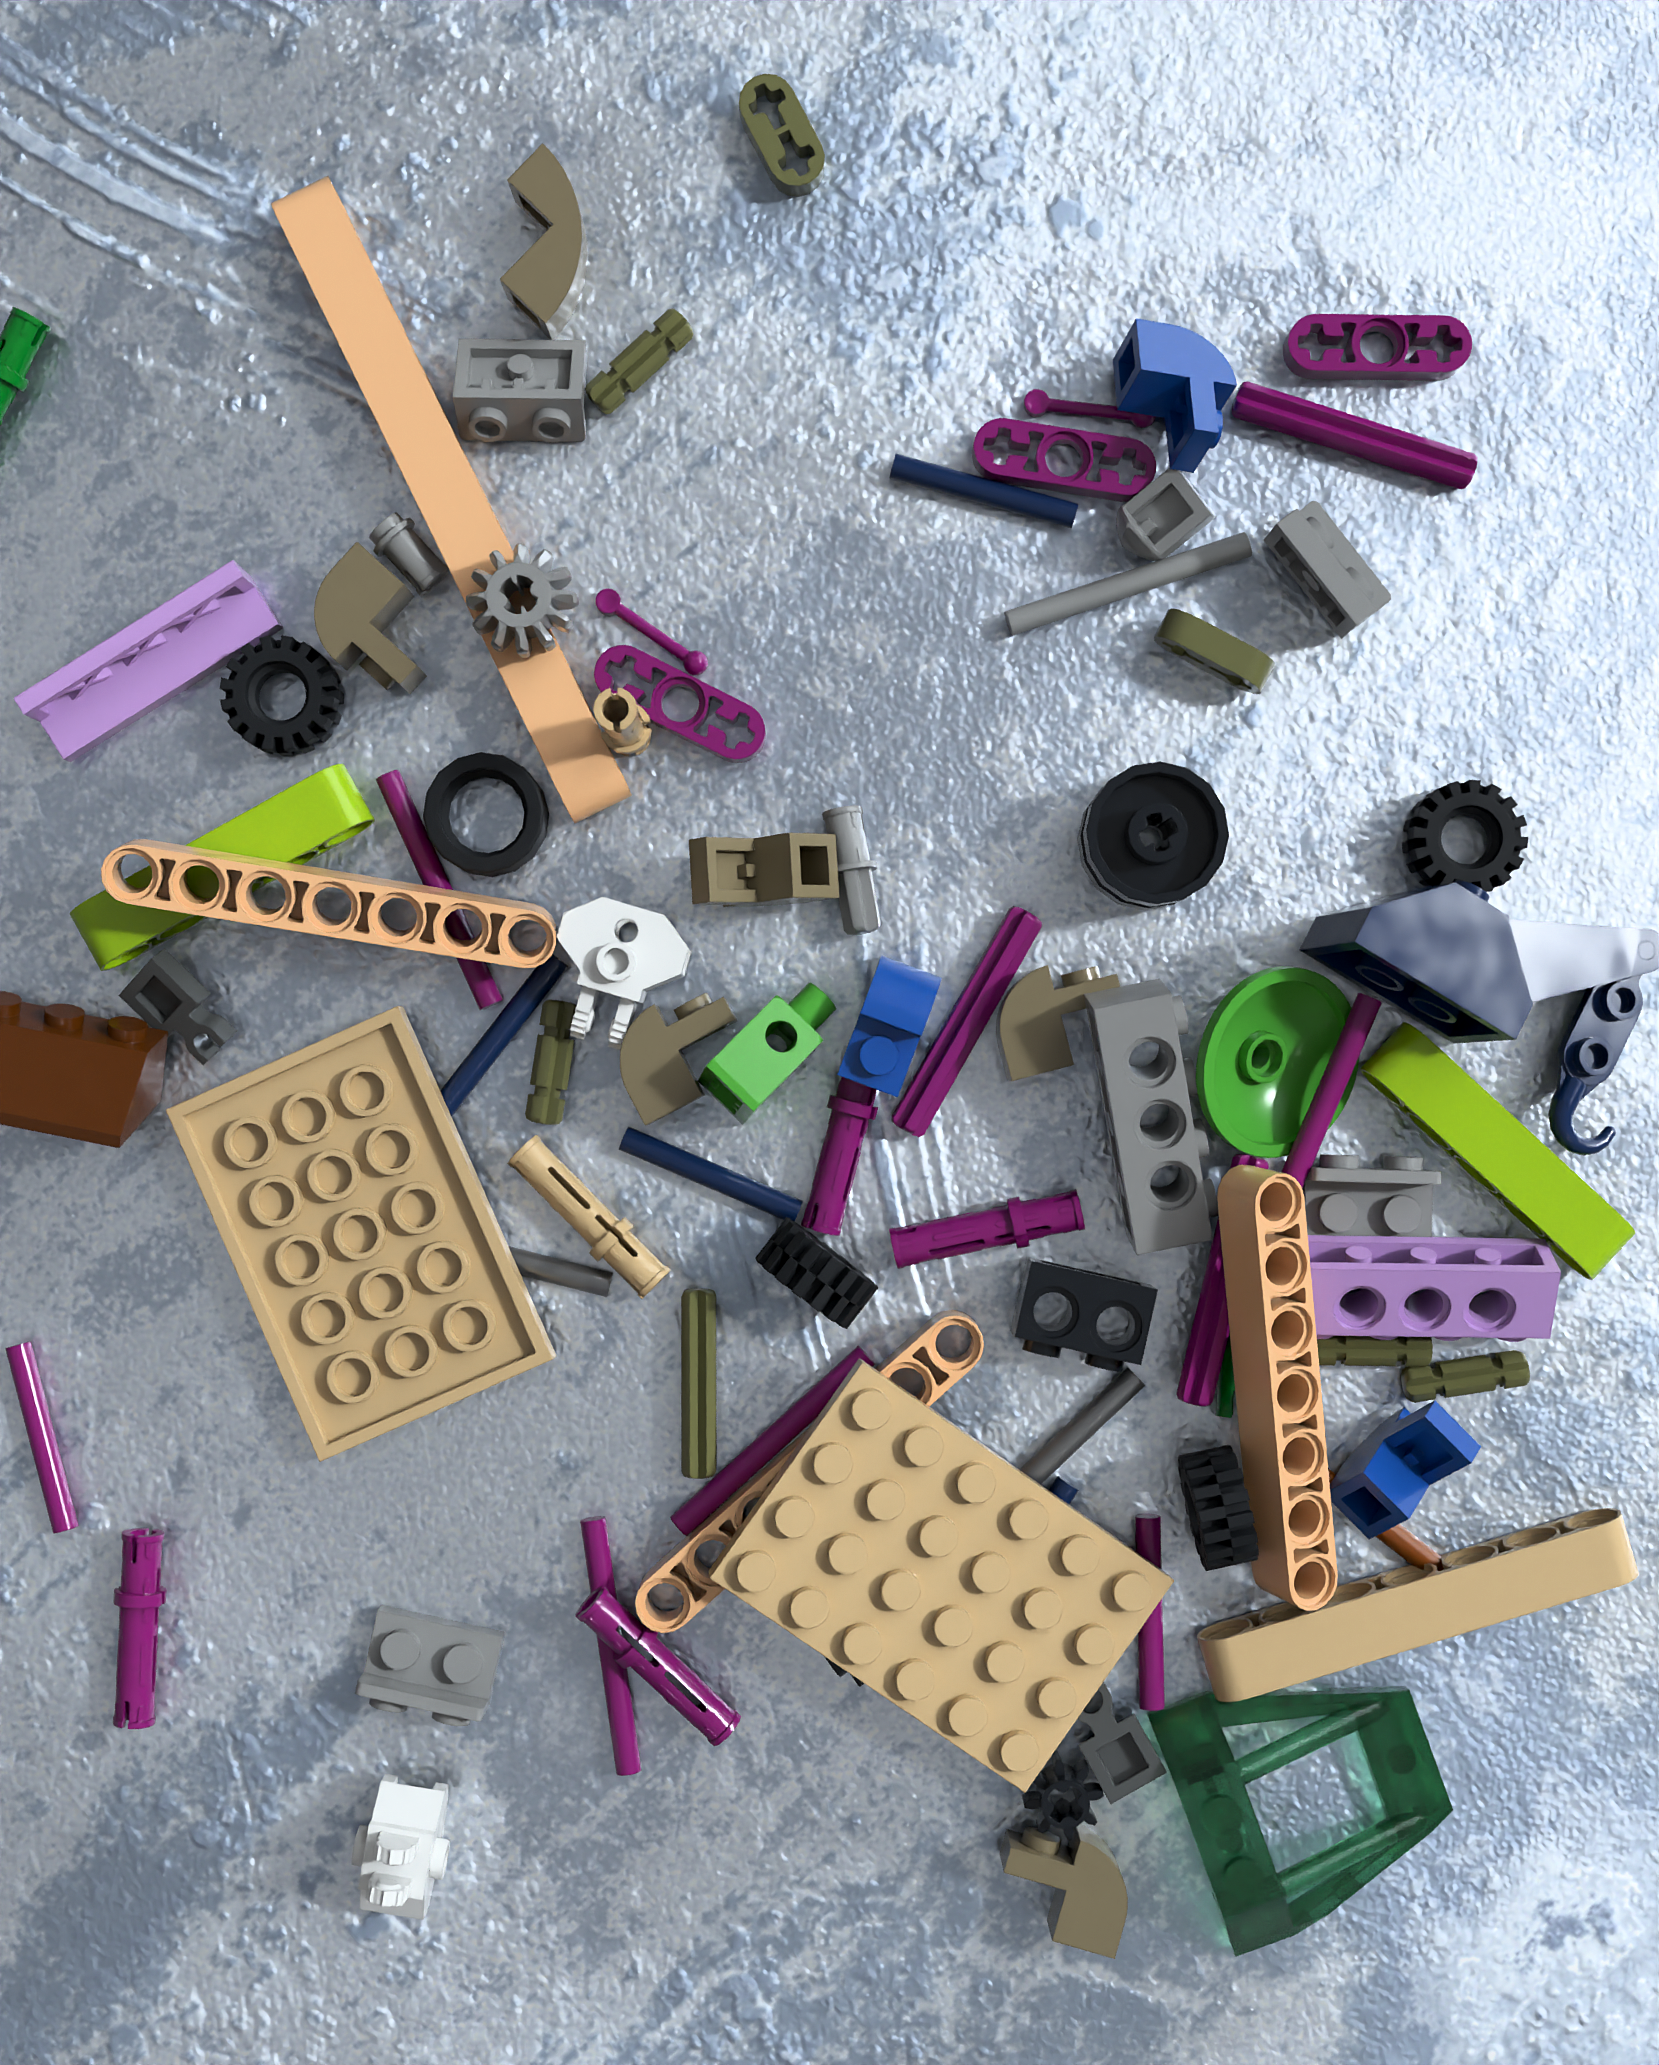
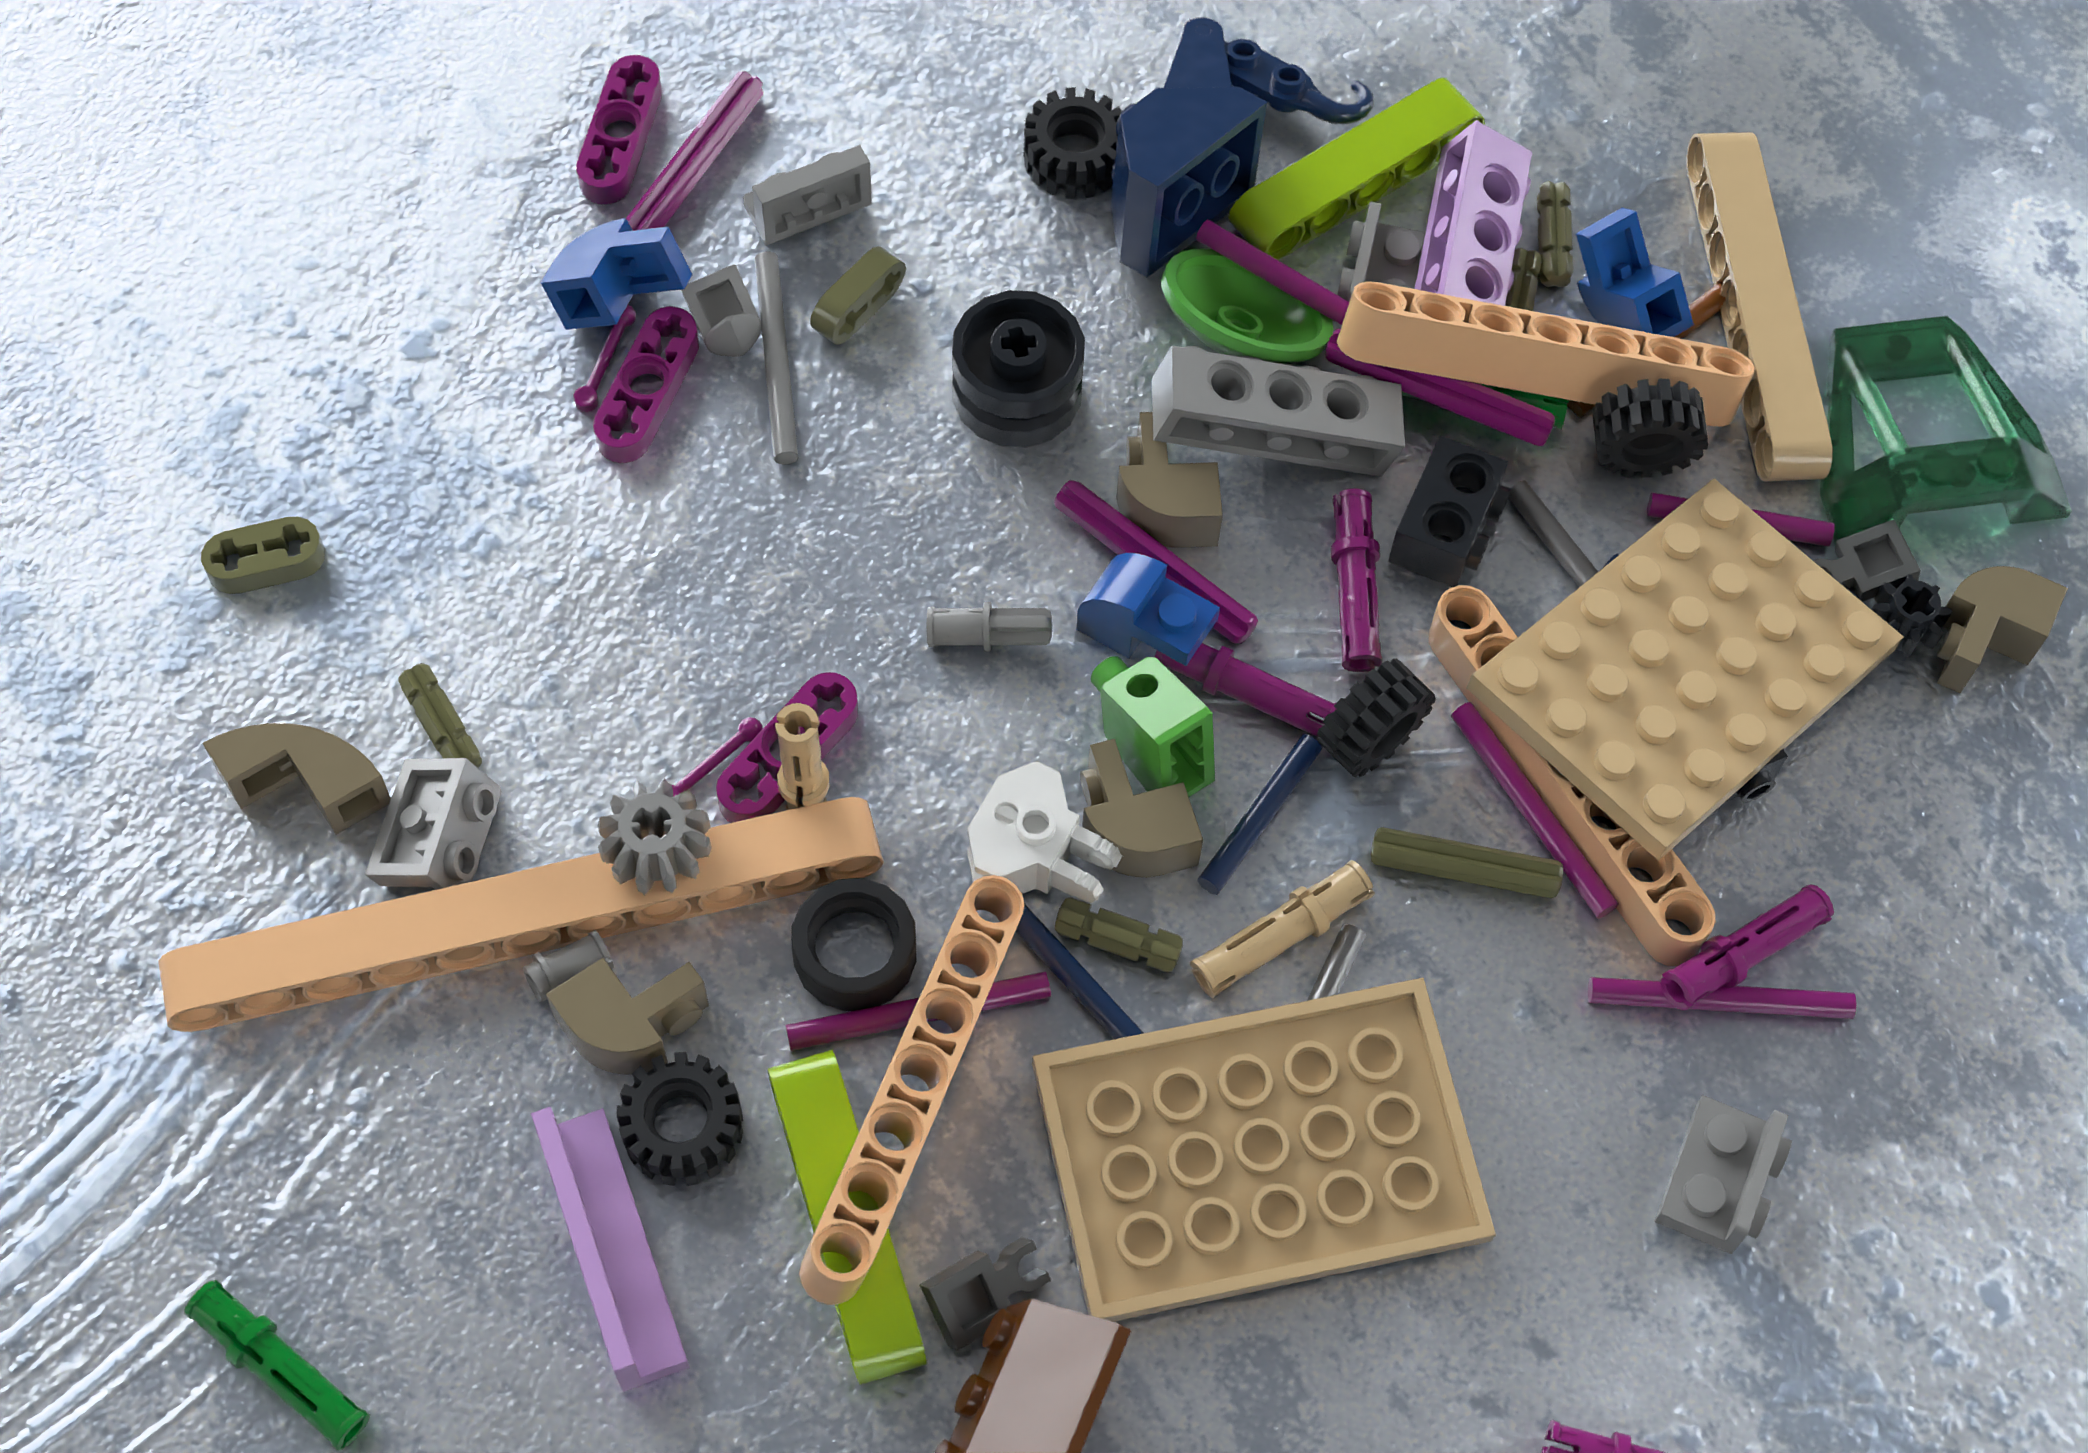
camera: 80 degrees left, 25 degrees down
white hinge [352,1774,450,1920] -> none
dark tan brick [689,833,839,907] -> none
dark blue bar [889,453,1078,528] -> none

